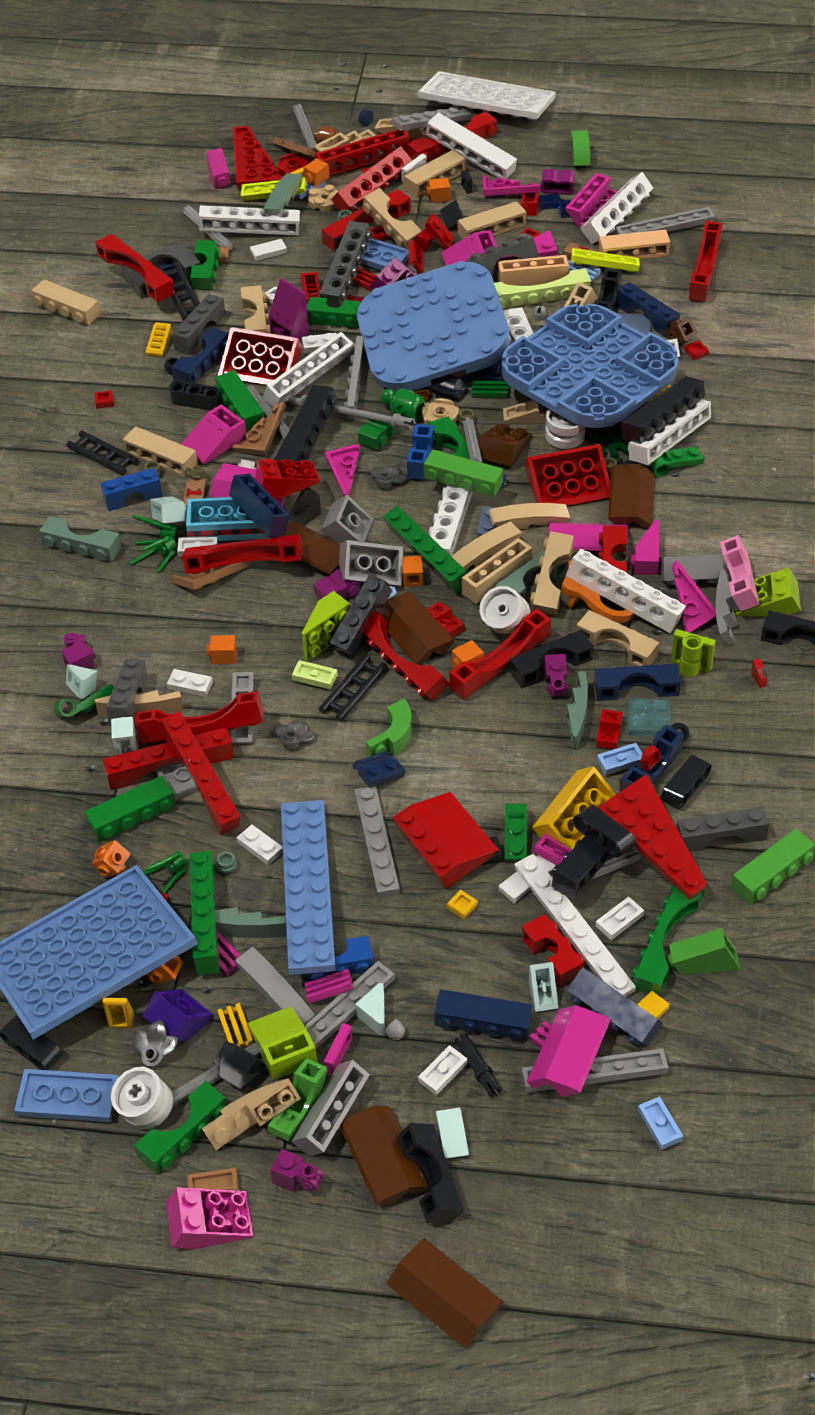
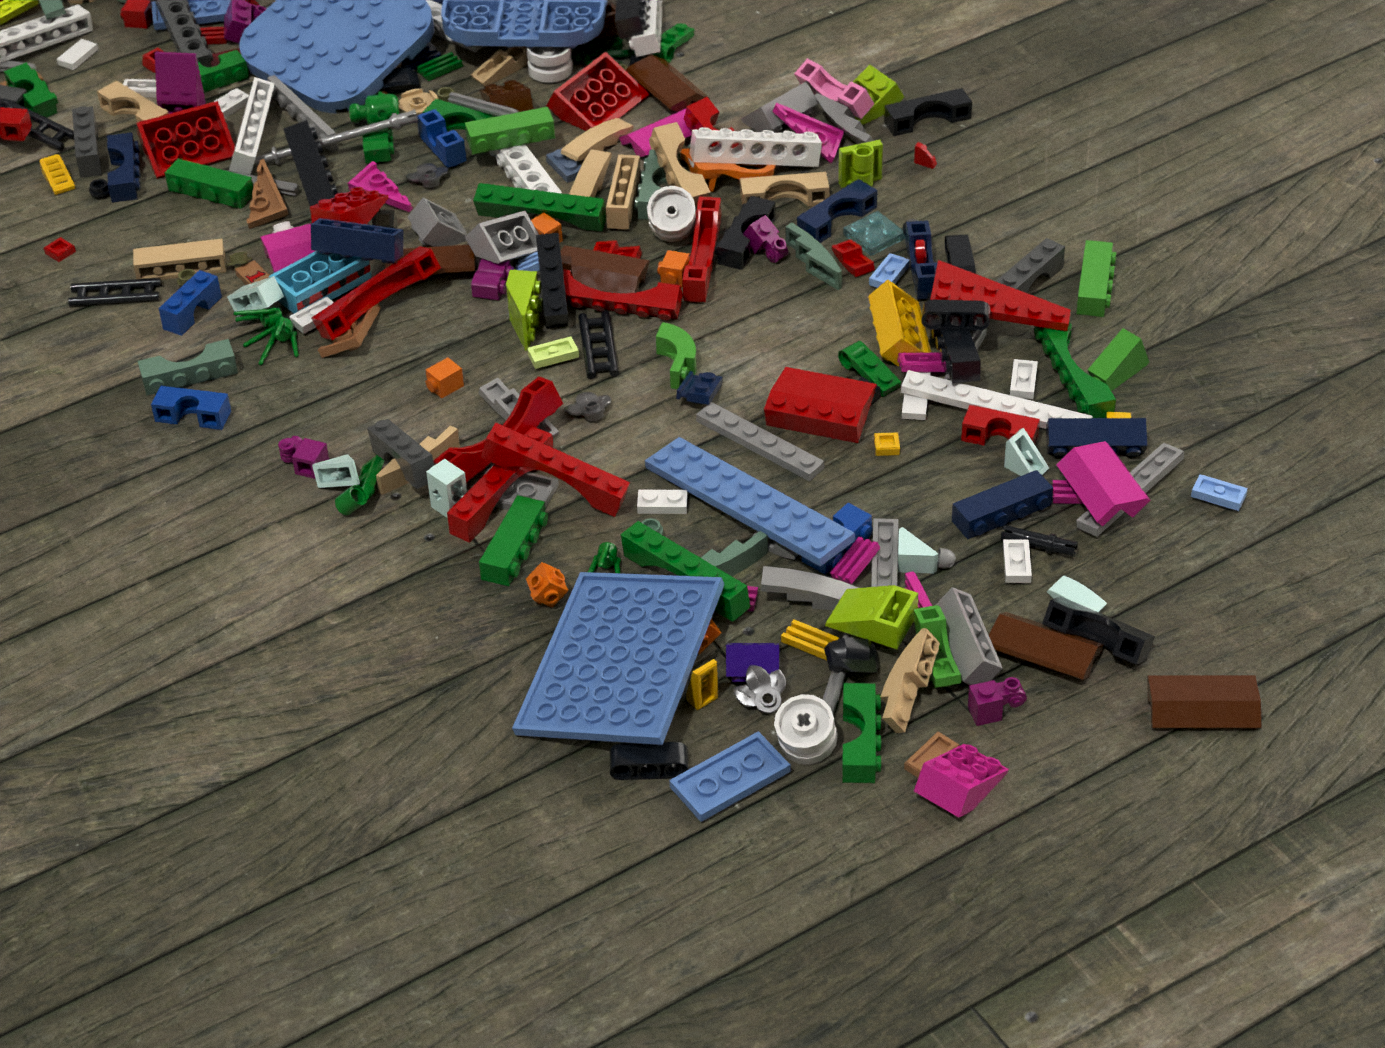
camera: 40 degrees left, 5 degrees down
white plate [167,669,213,697] -> none
black beam [169,381,221,411] -> none
dark pink slope [181,404,246,464] -> none
dark pink slope [631,520,659,575] -> none
none -> blue arch [151,386,231,430]

